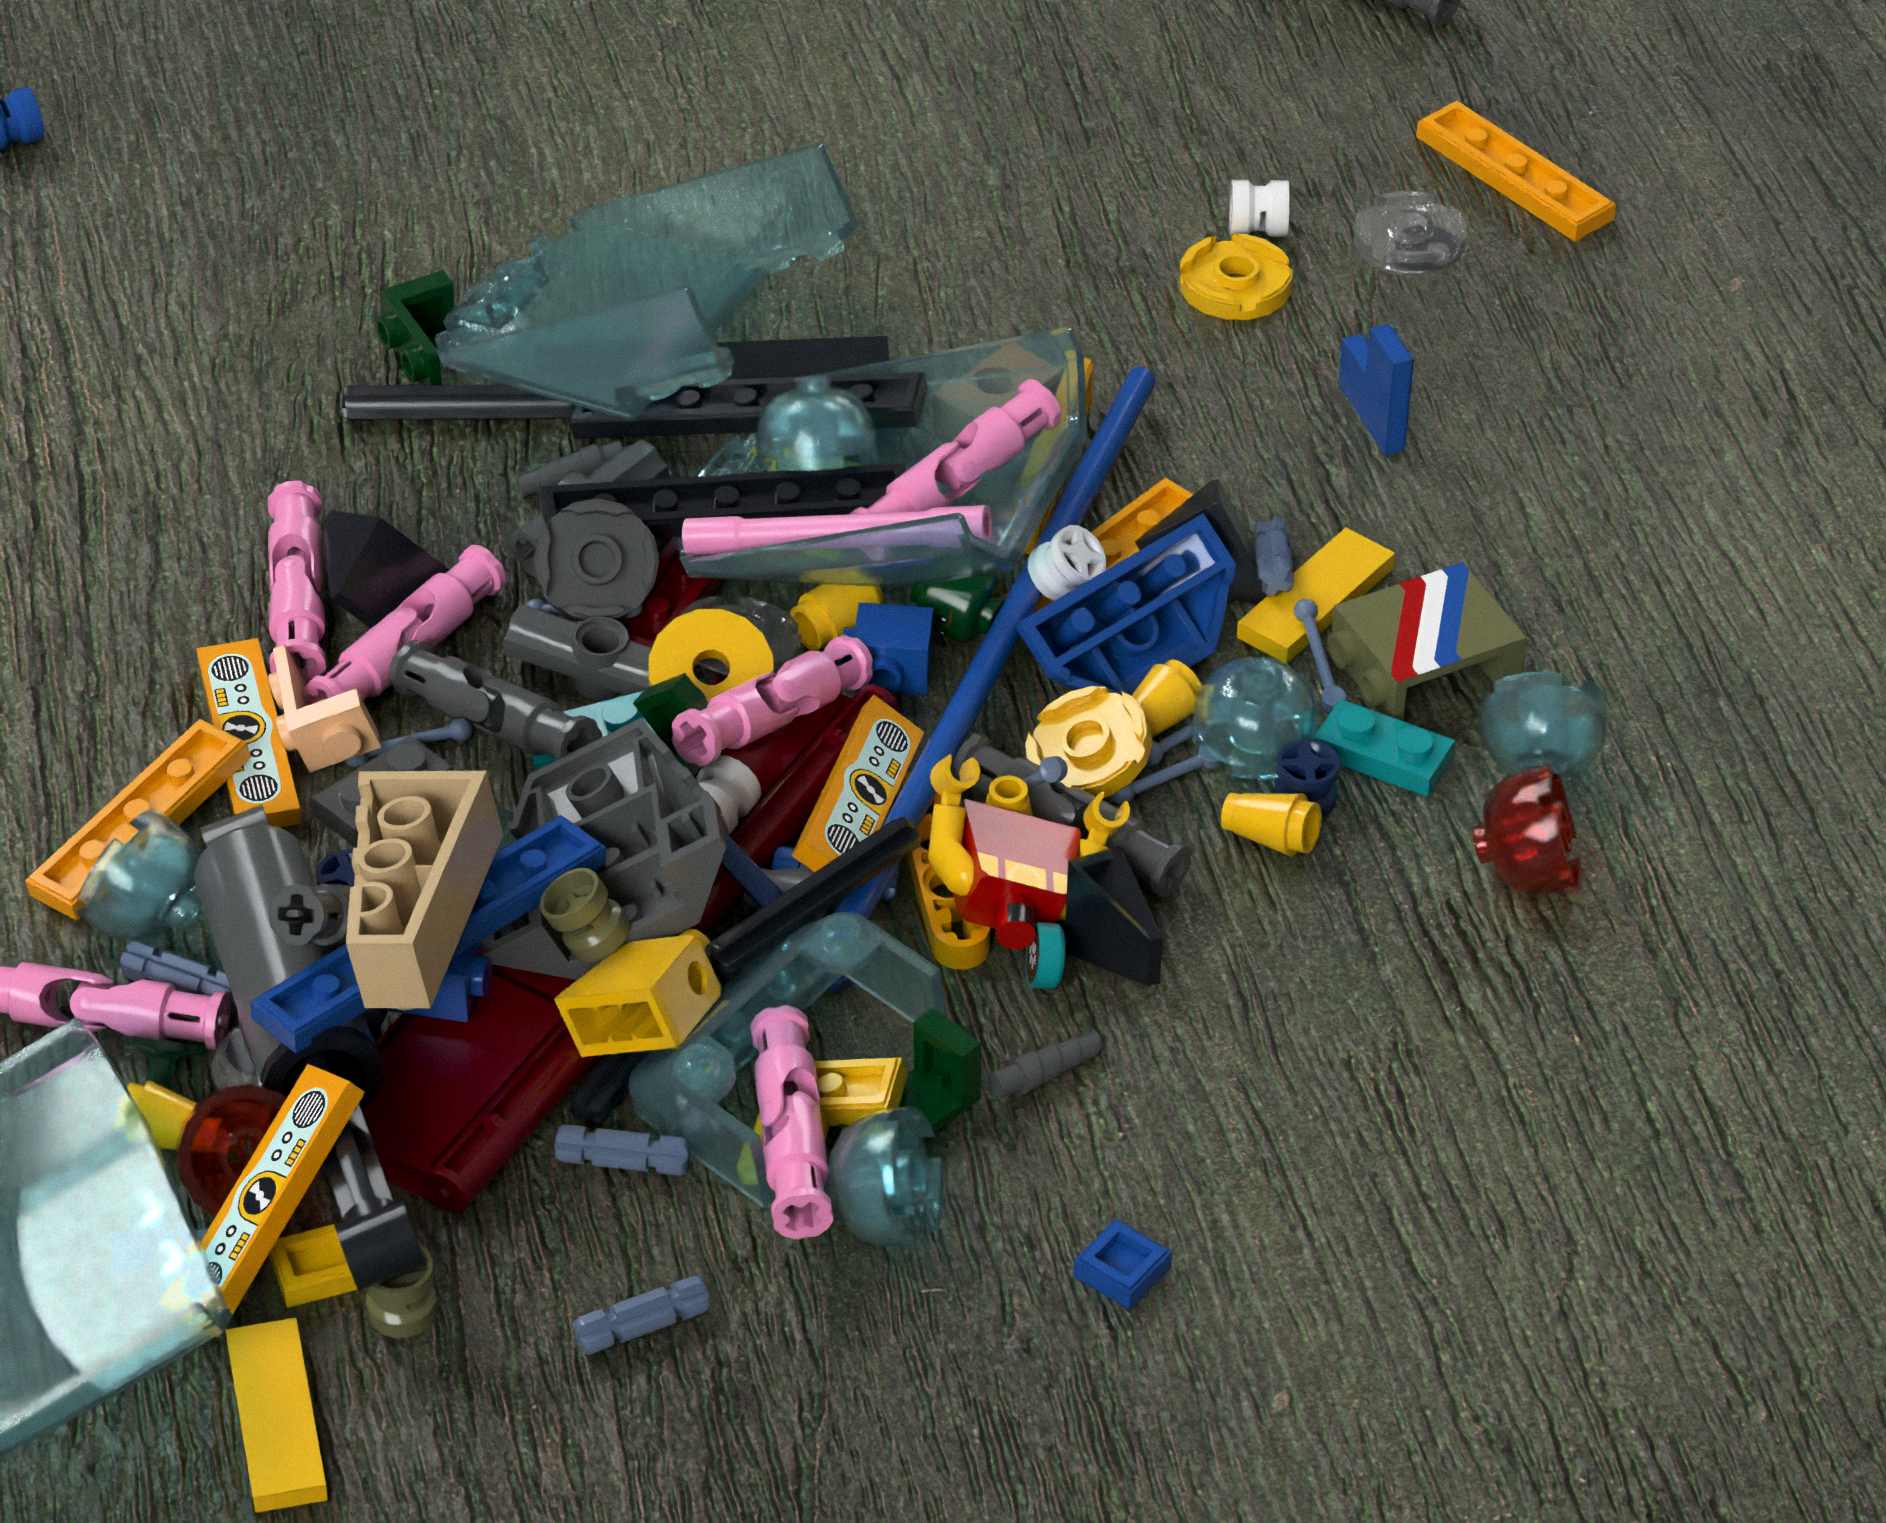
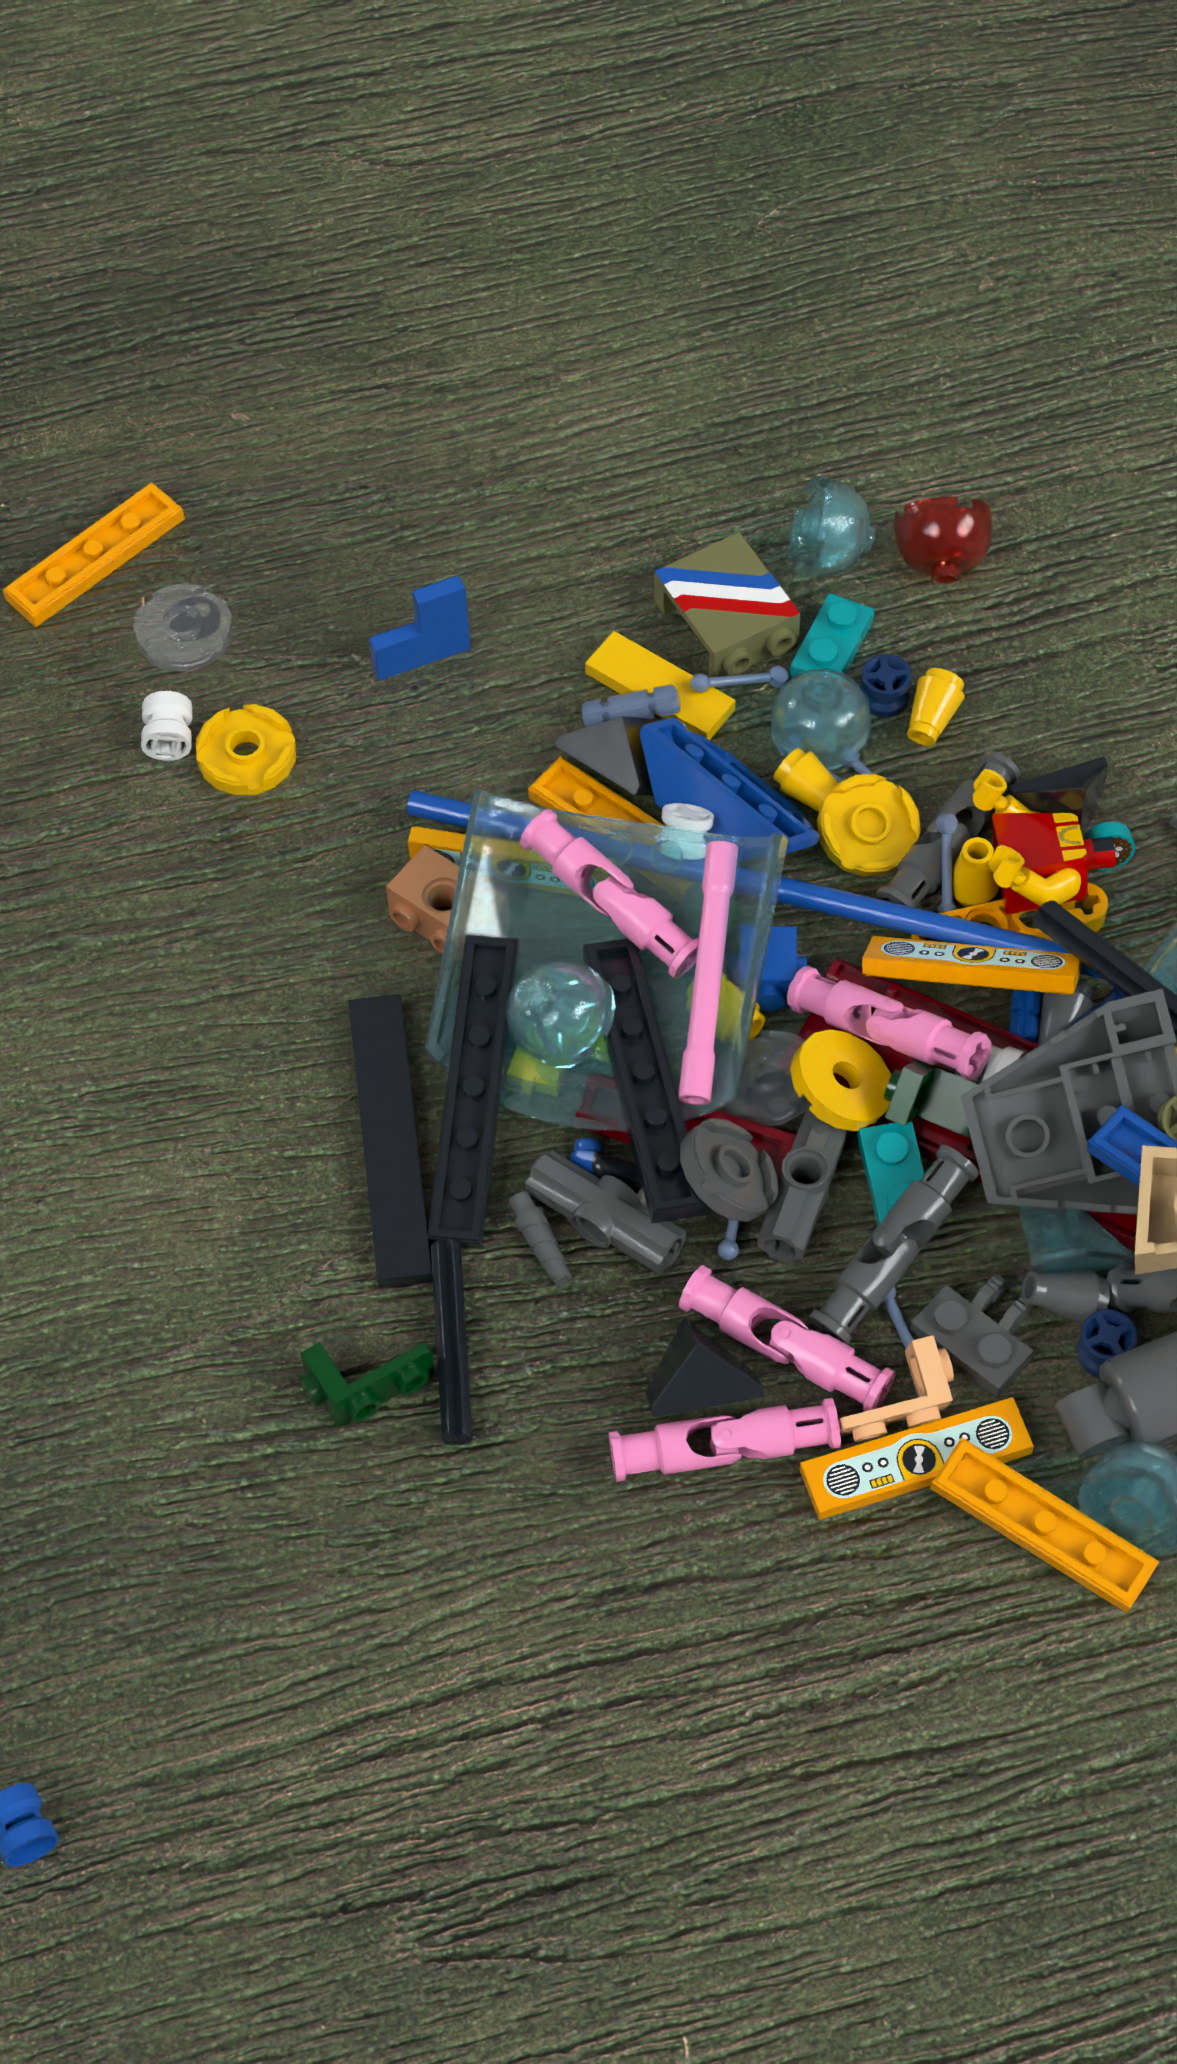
camera: 90 degrees left, 15 degrees up
clear light blue windscreen [435,143,859,422] -> none

